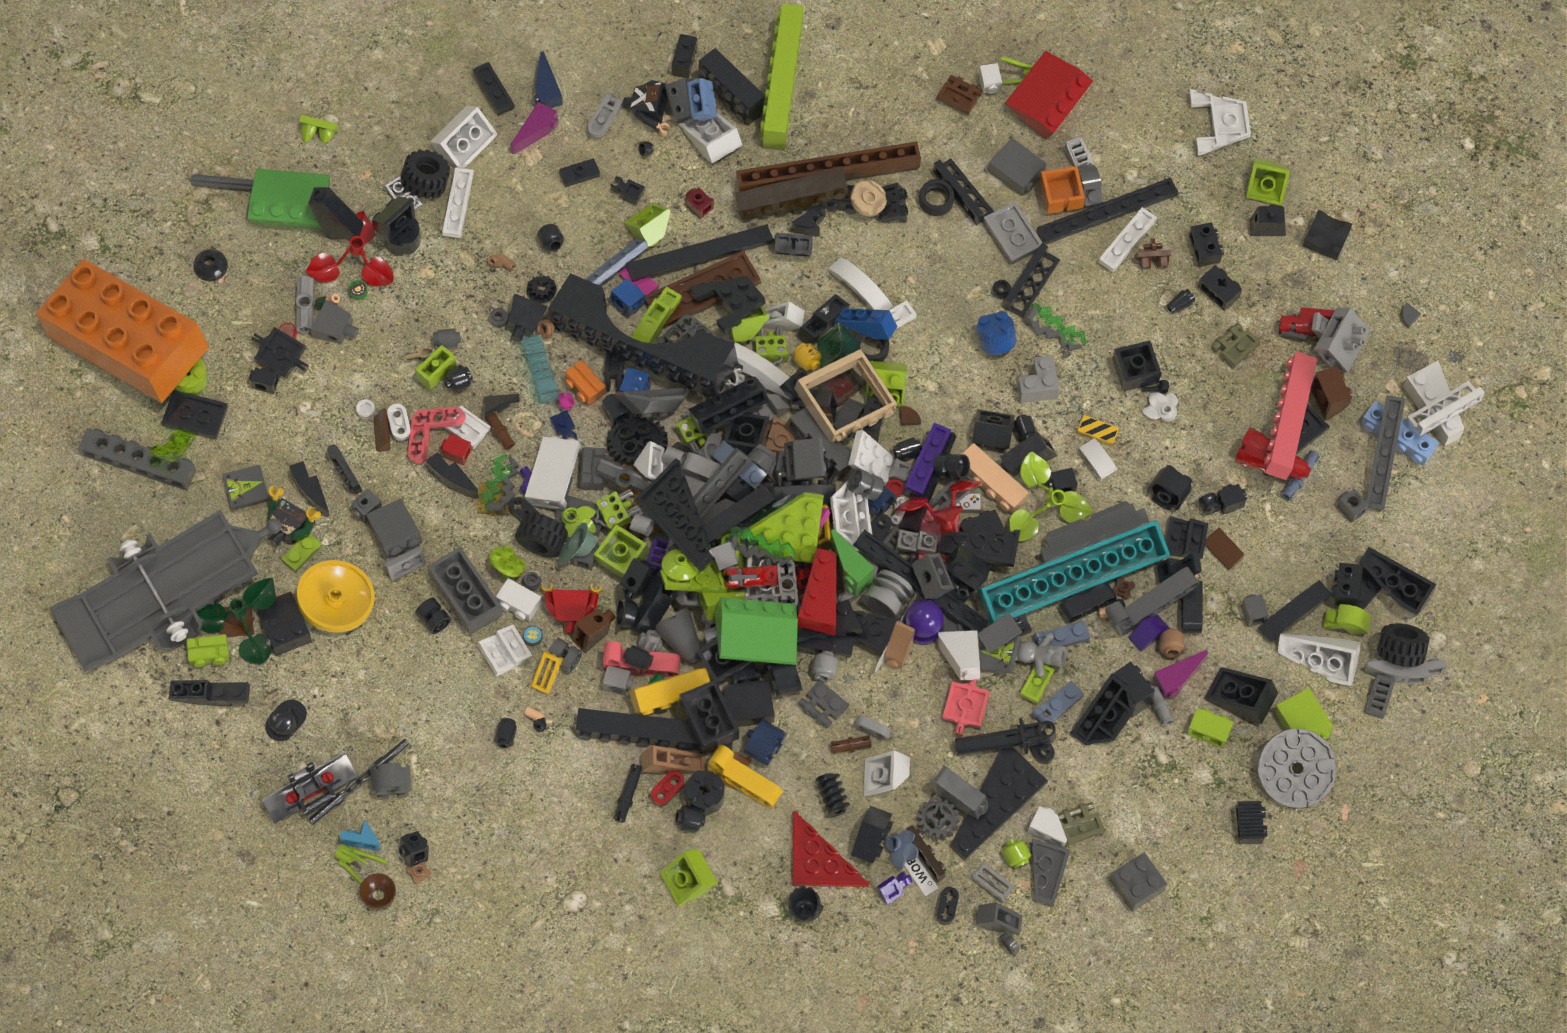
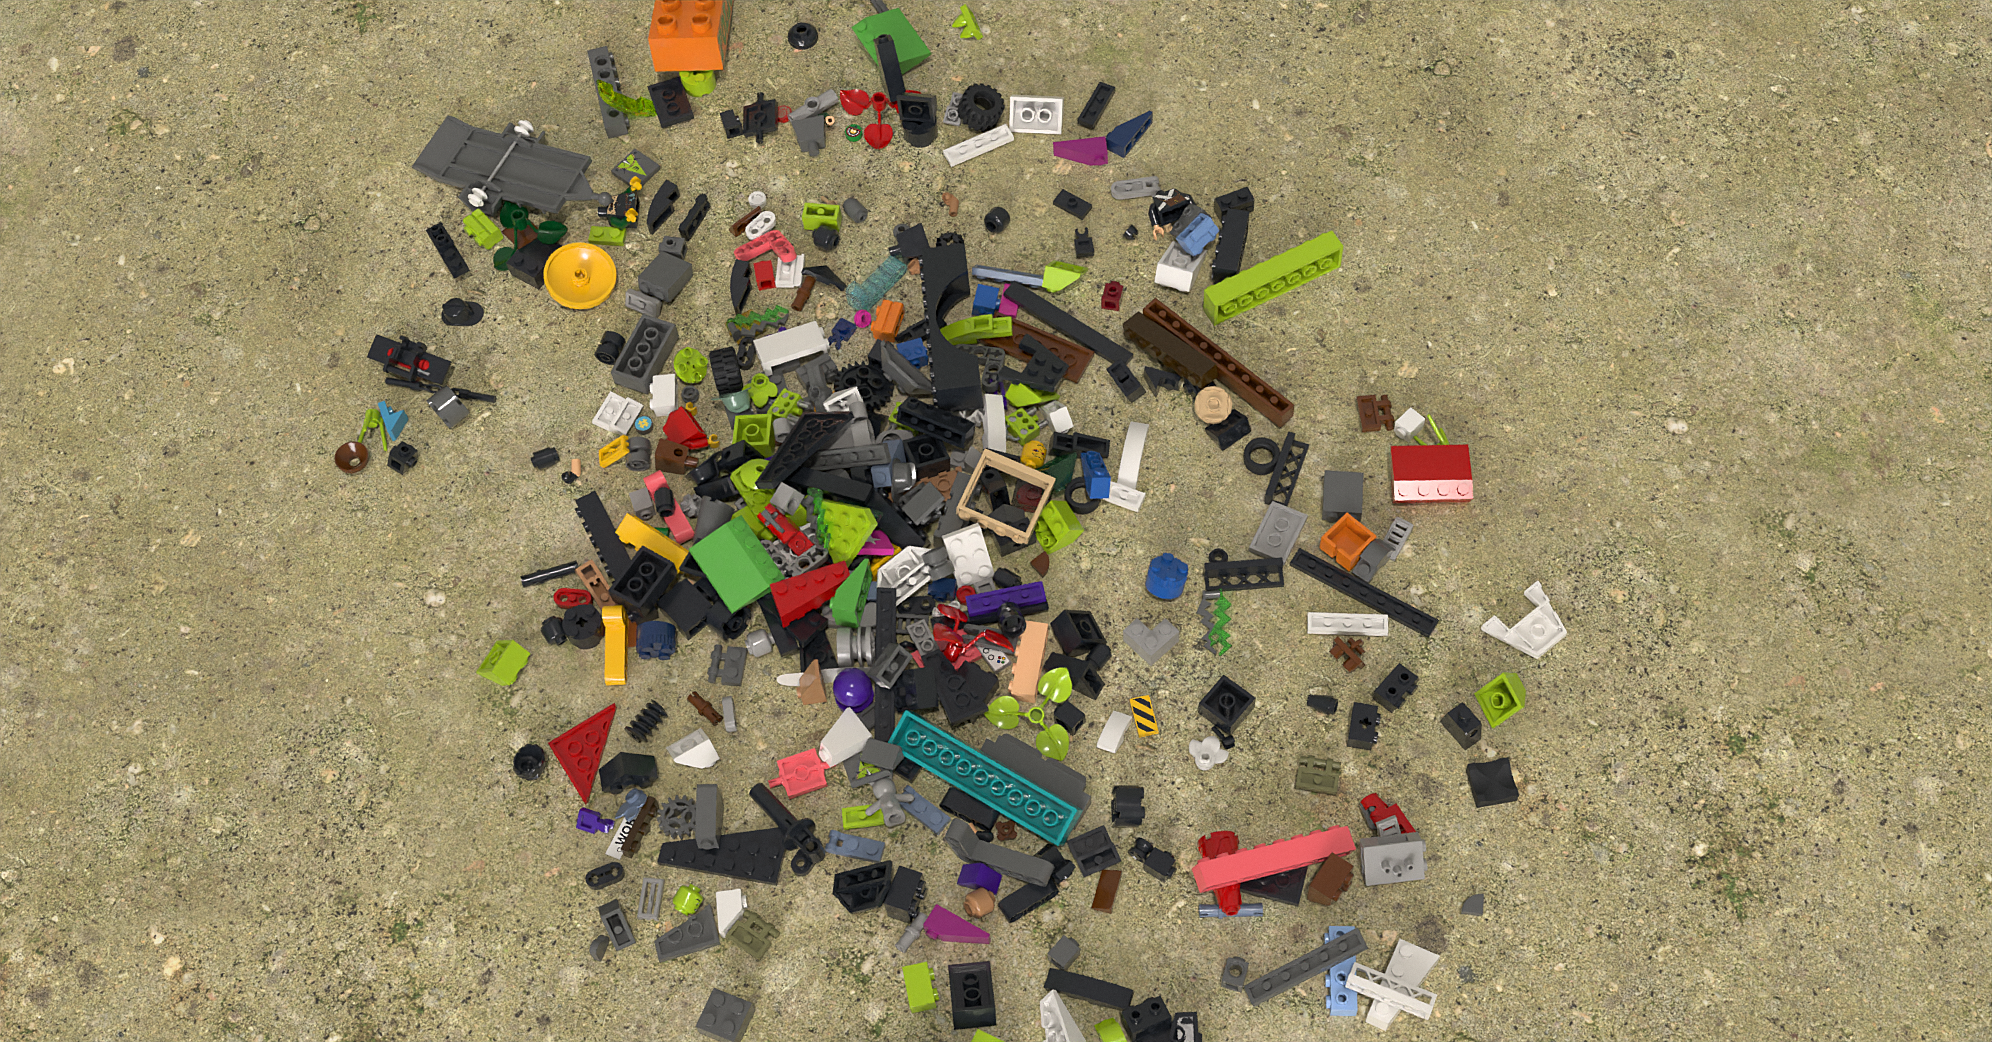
camera: 65 degrees right, 5 degrees down
medium nougat plate [407,862,431,883] -> none

